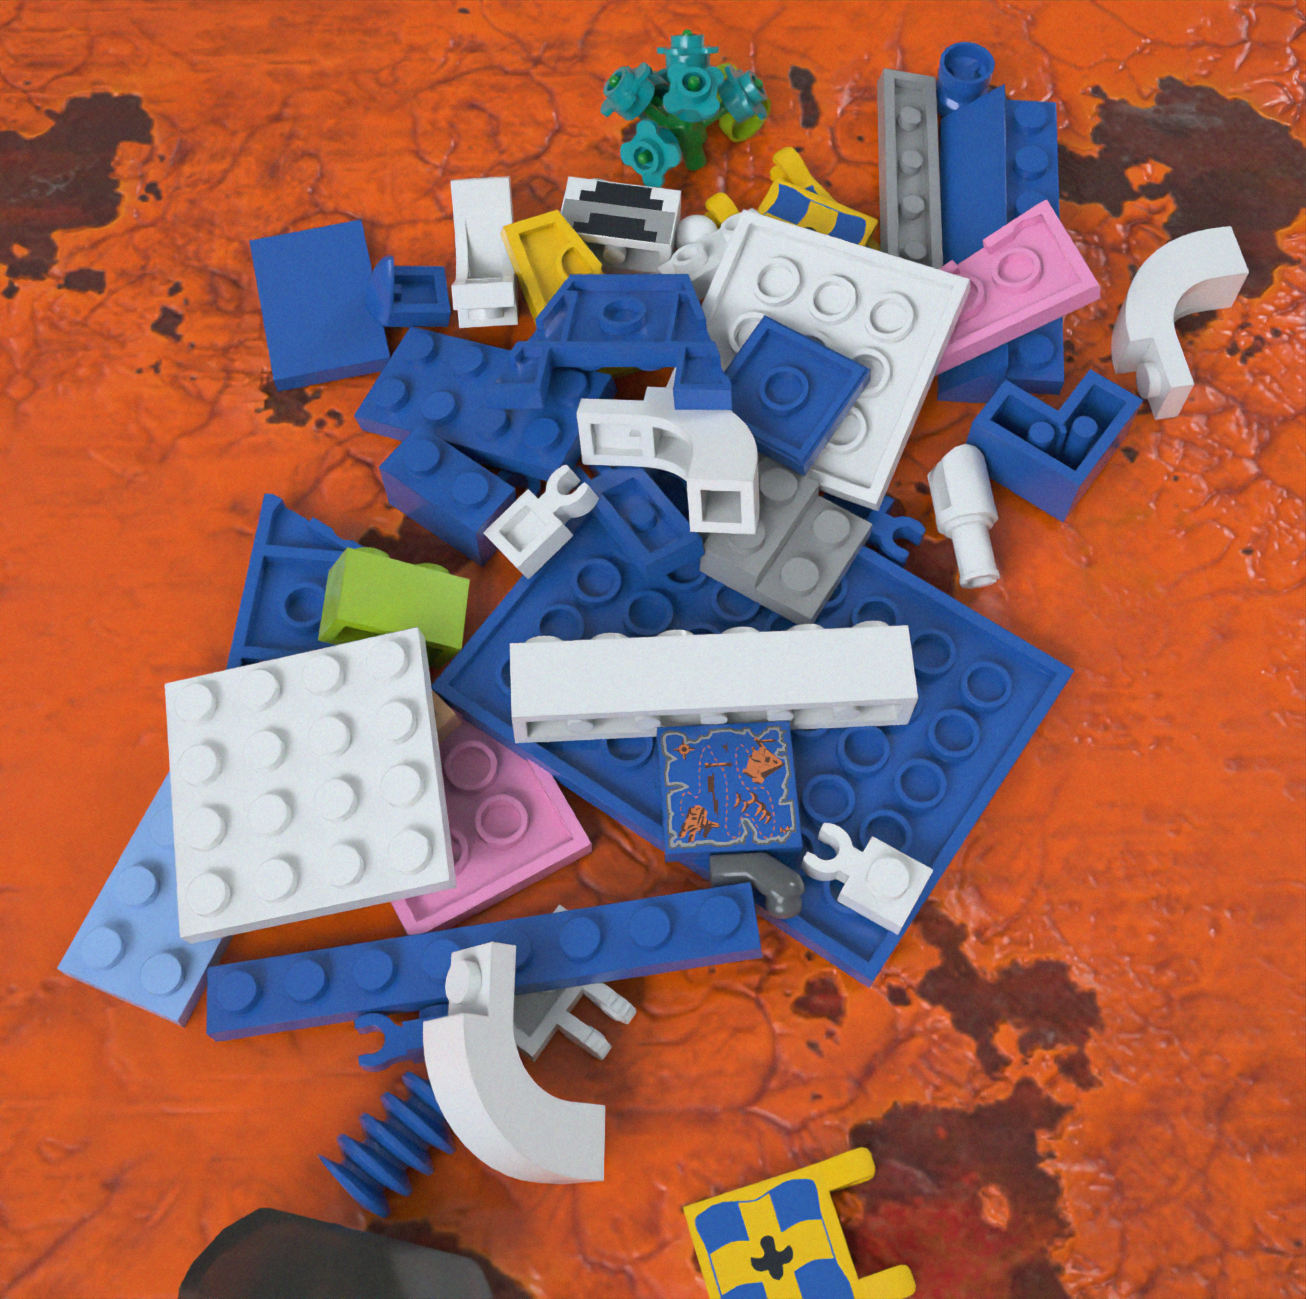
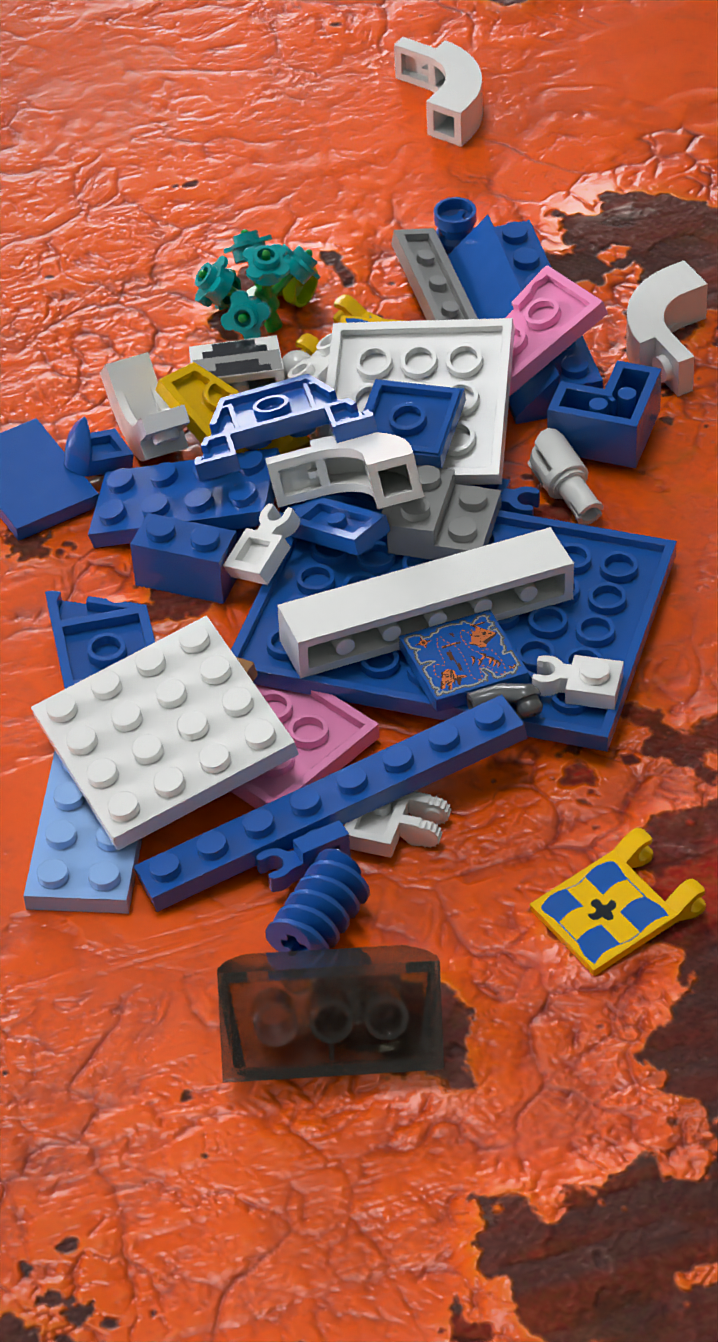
camera: 15 degrees left, 20 degrees down
lime brick [318,547,470,670] -> none
white arch [423,942,605,1184] -> none

